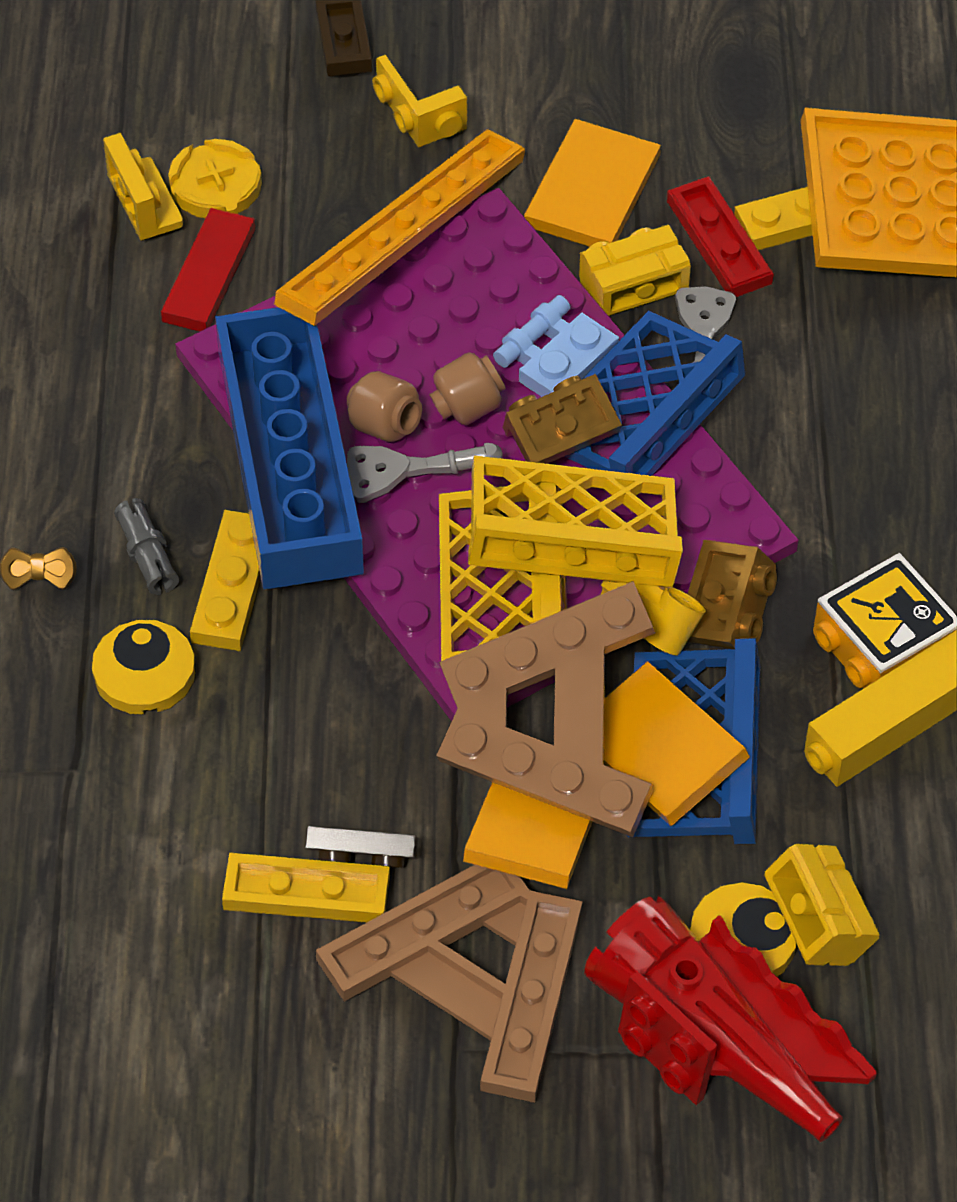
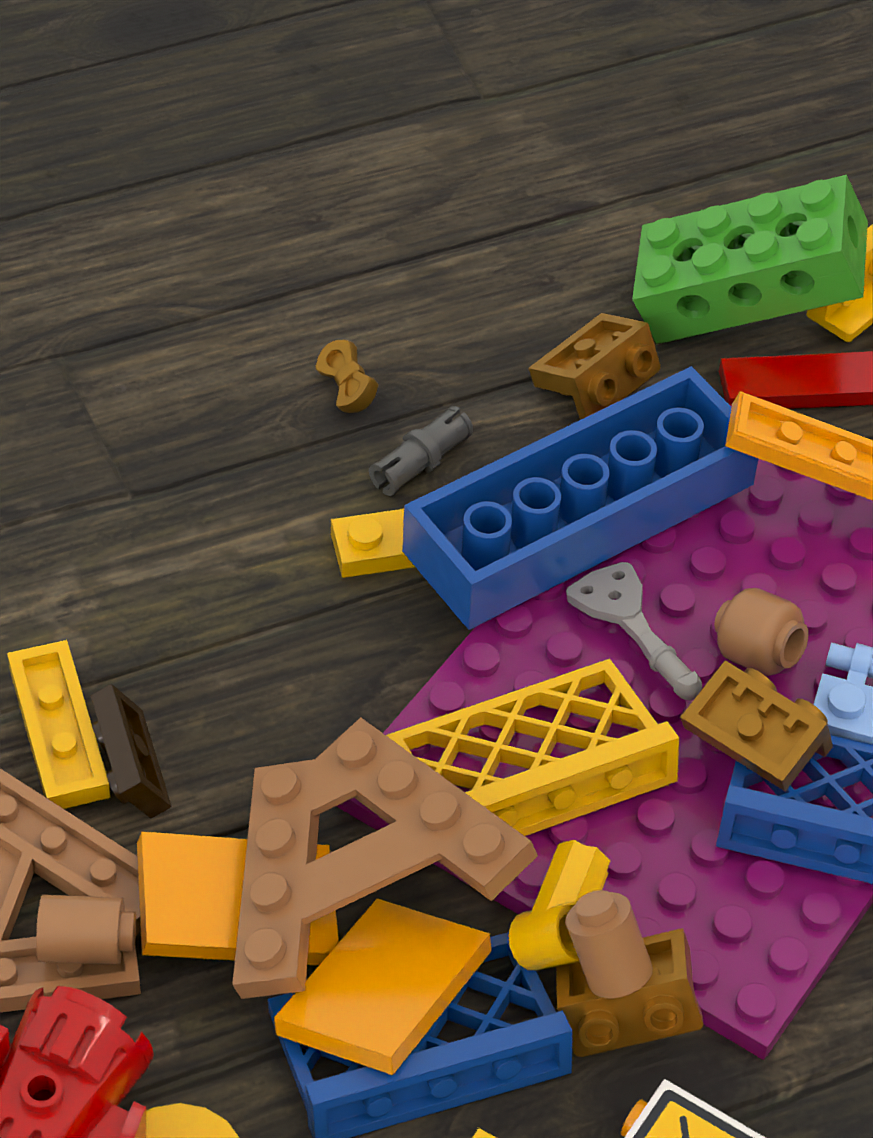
camera: 65 degrees right, 5 degrees down
yellow tile [92,620,195,714] -> none
medium nougat head [347,371,422,442] -> none
yellow fence [468,455,683,588] -> none
none -> medium nougat brick [36,895,136,965]
none -> pearl gold bracket [529,313,661,420]
none -> medium nougat brick [565,890,653,998]
none -> bright green brick [632,175,868,344]

